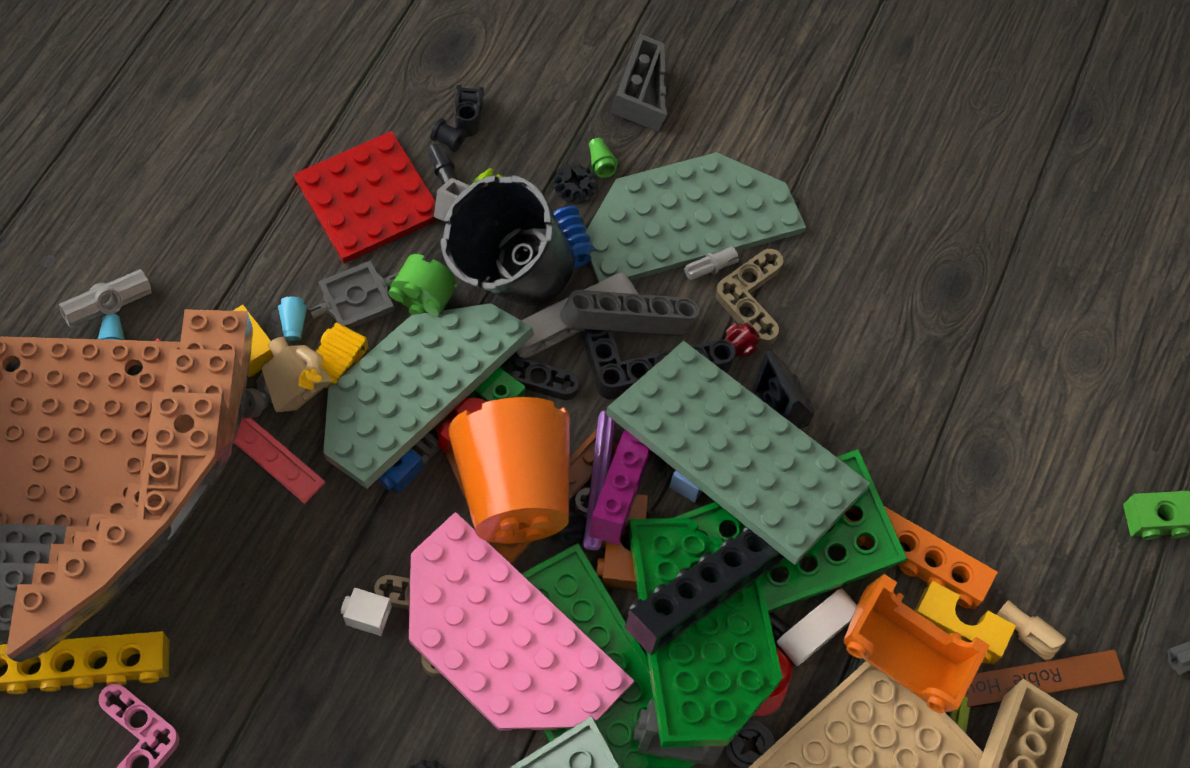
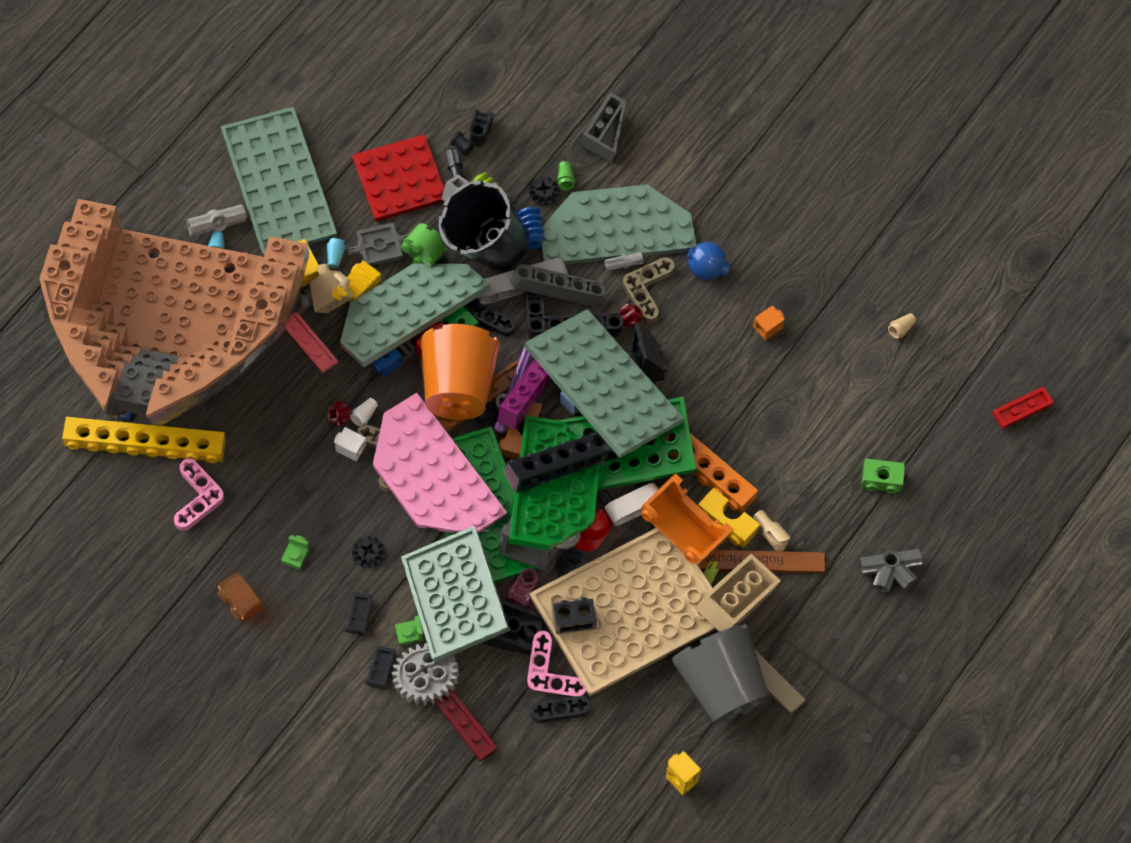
camera: 15 degrees right, 0 degrees up
none -> sand green plate [221,107,337,257]
none -> dark red gear [327,401,352,426]
none -> white cone [350,398,378,426]
none -> blue brick [687,242,731,280]
none -> orange brick [753,305,785,340]
none -> tan cone [888,313,916,339]

